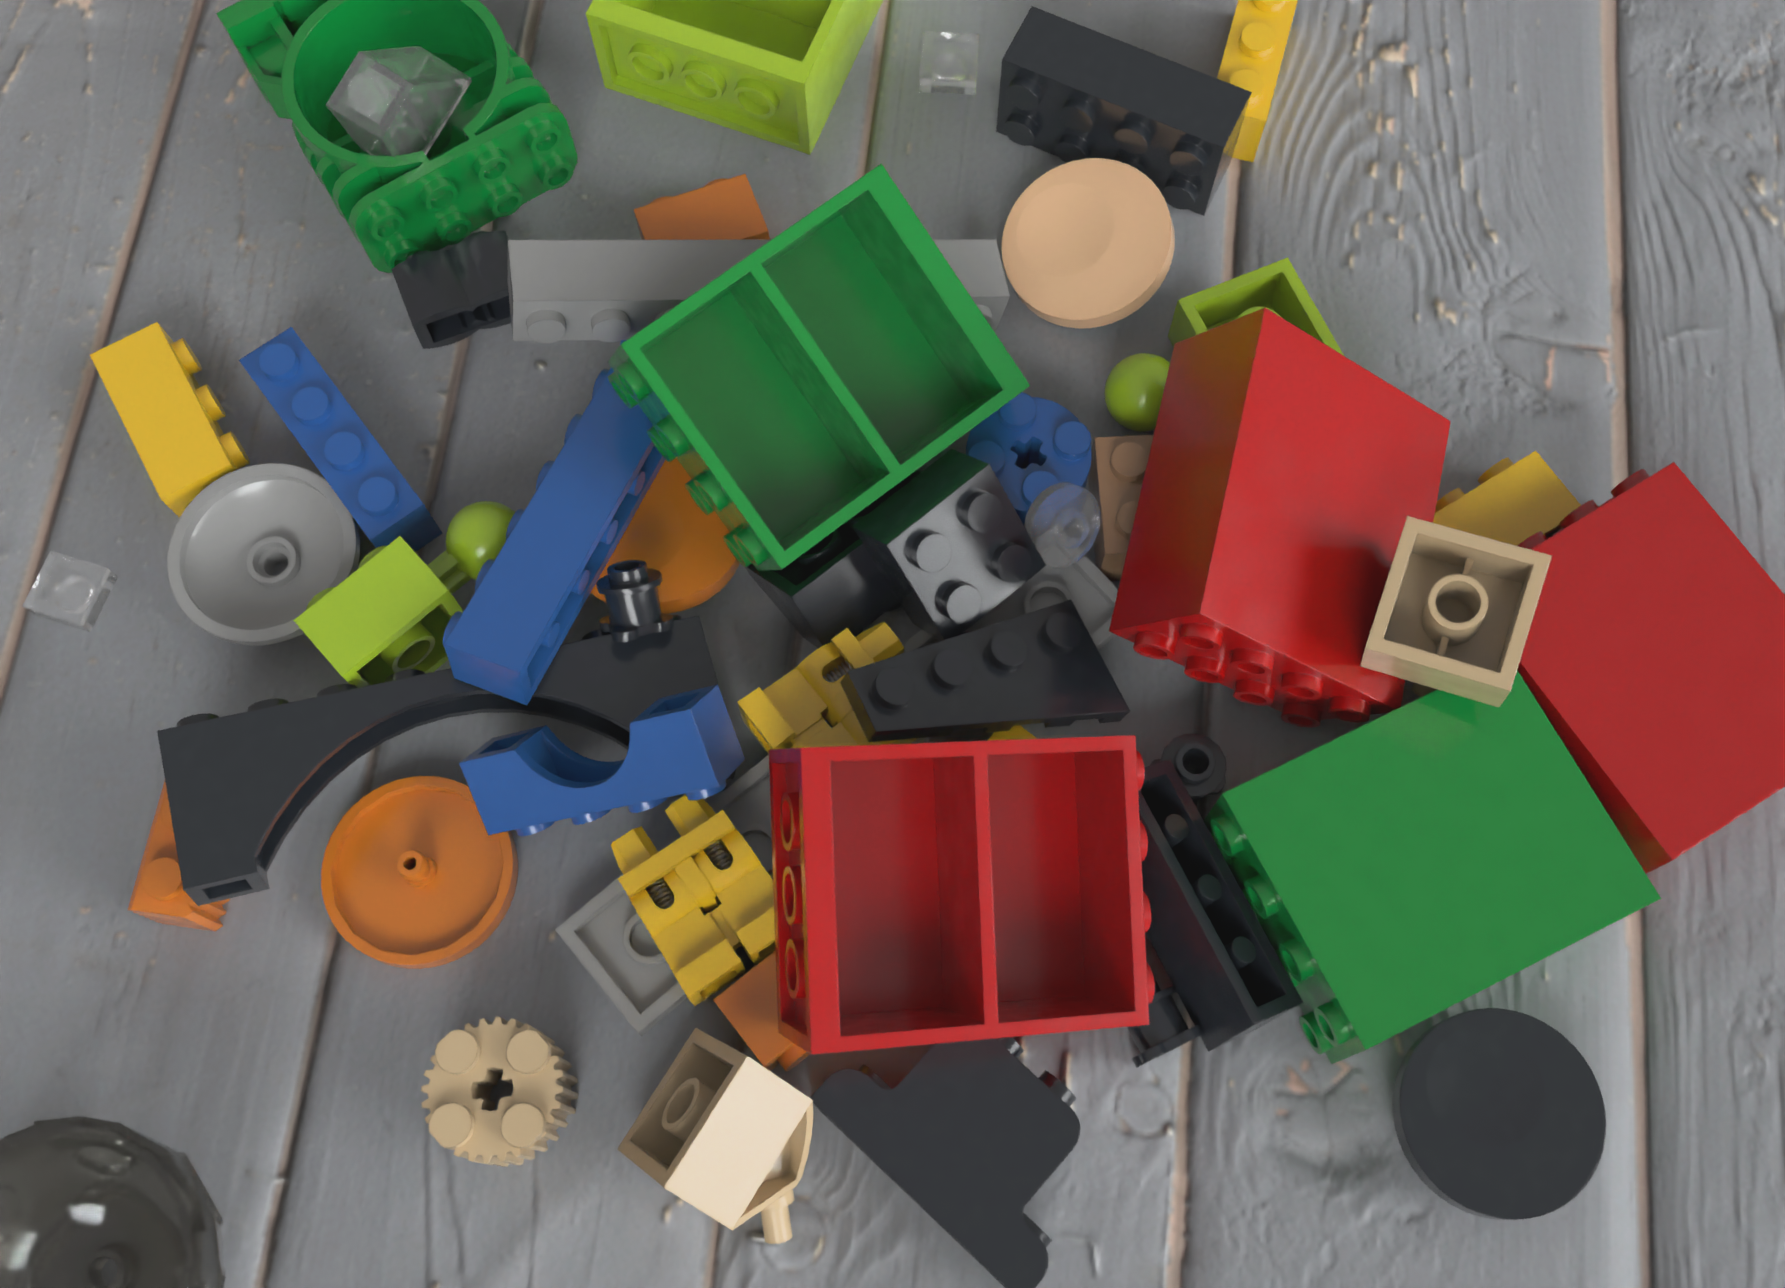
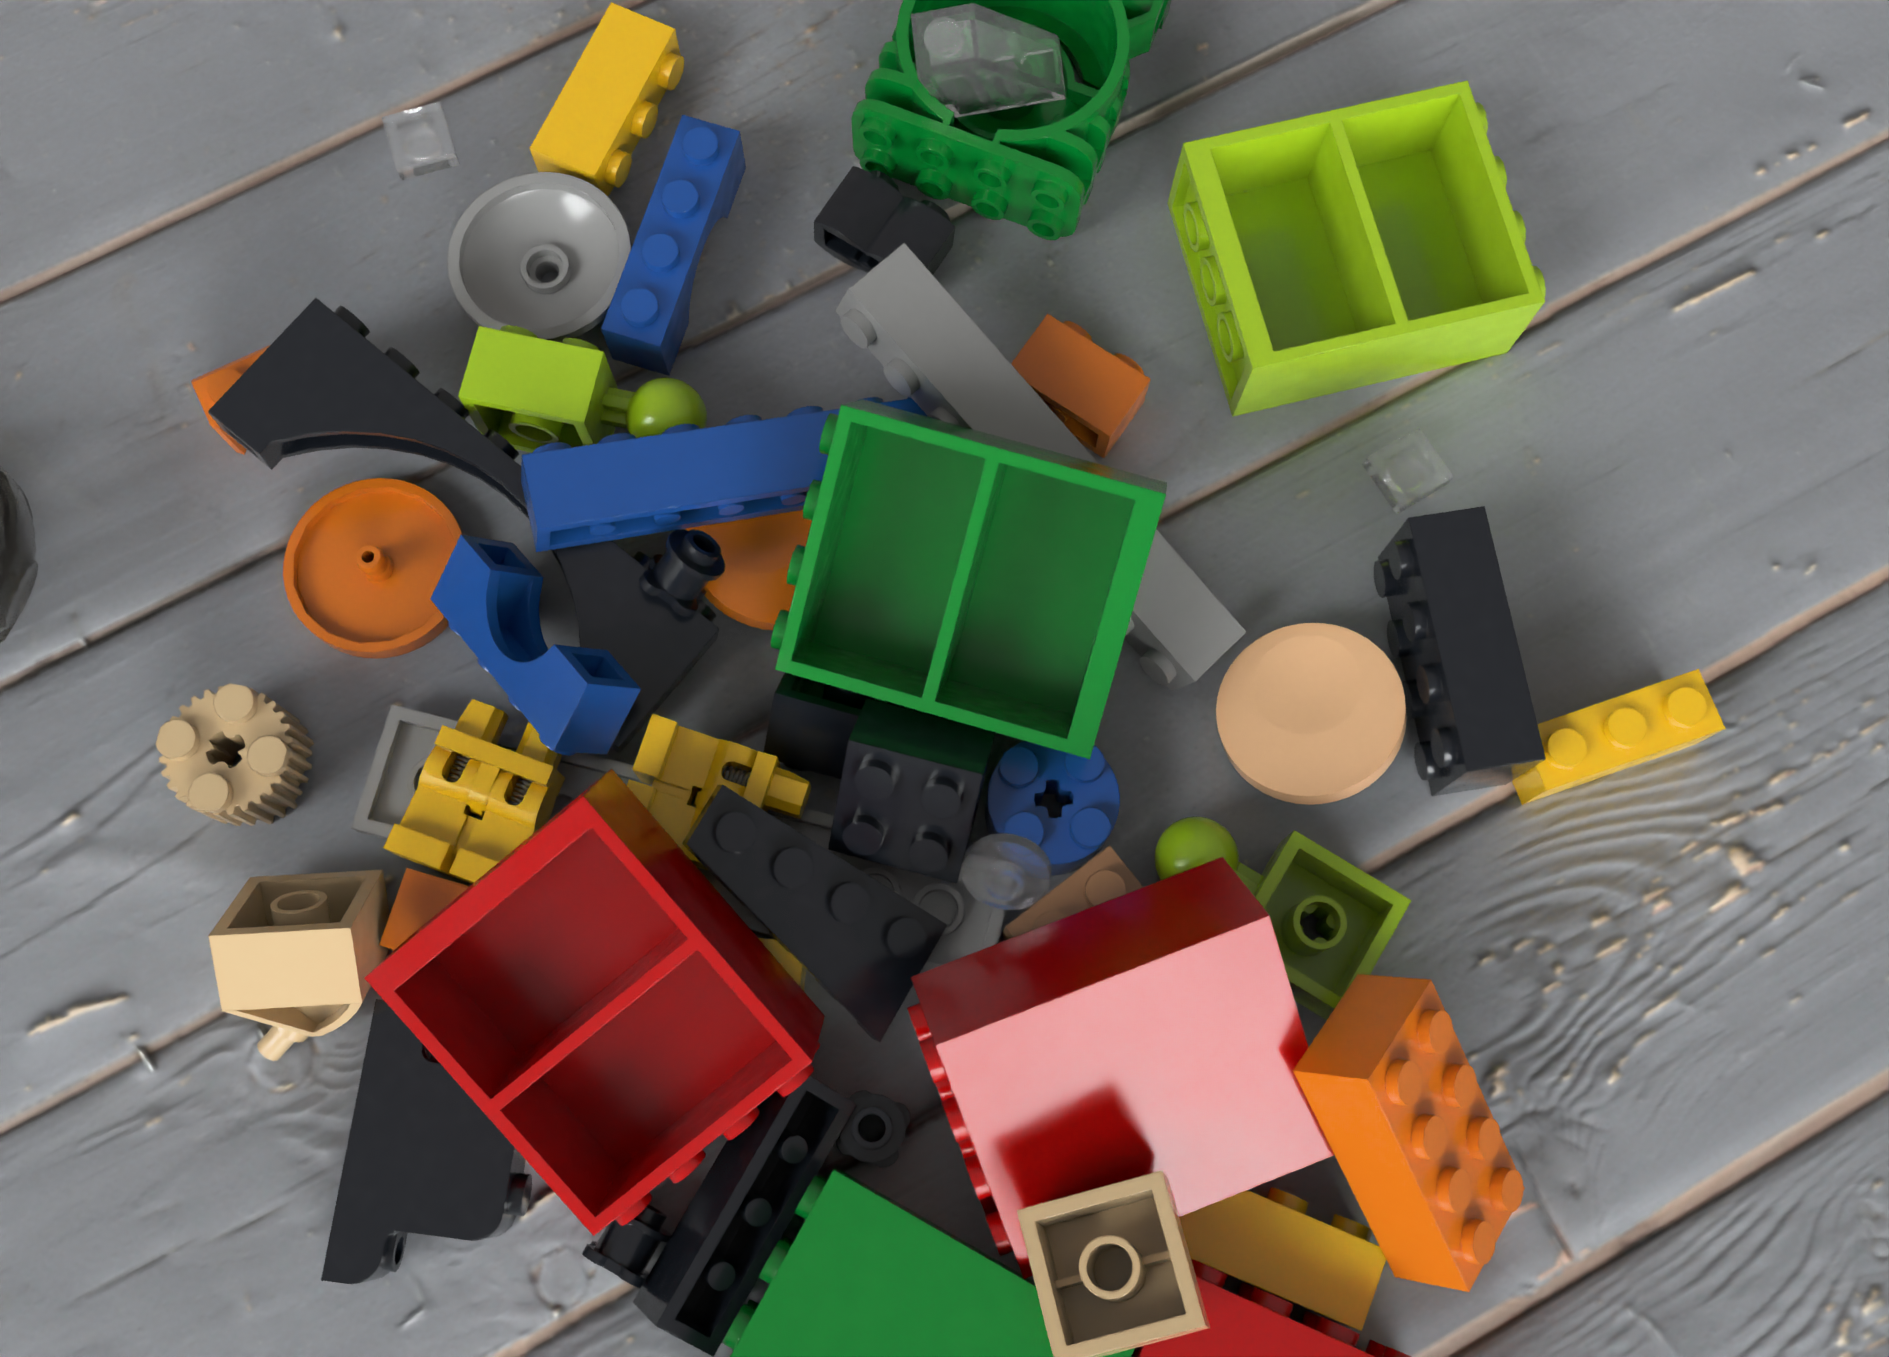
camera: 50 degrees right, 5 degrees up
none -> orange brick [1293,974,1525,1292]

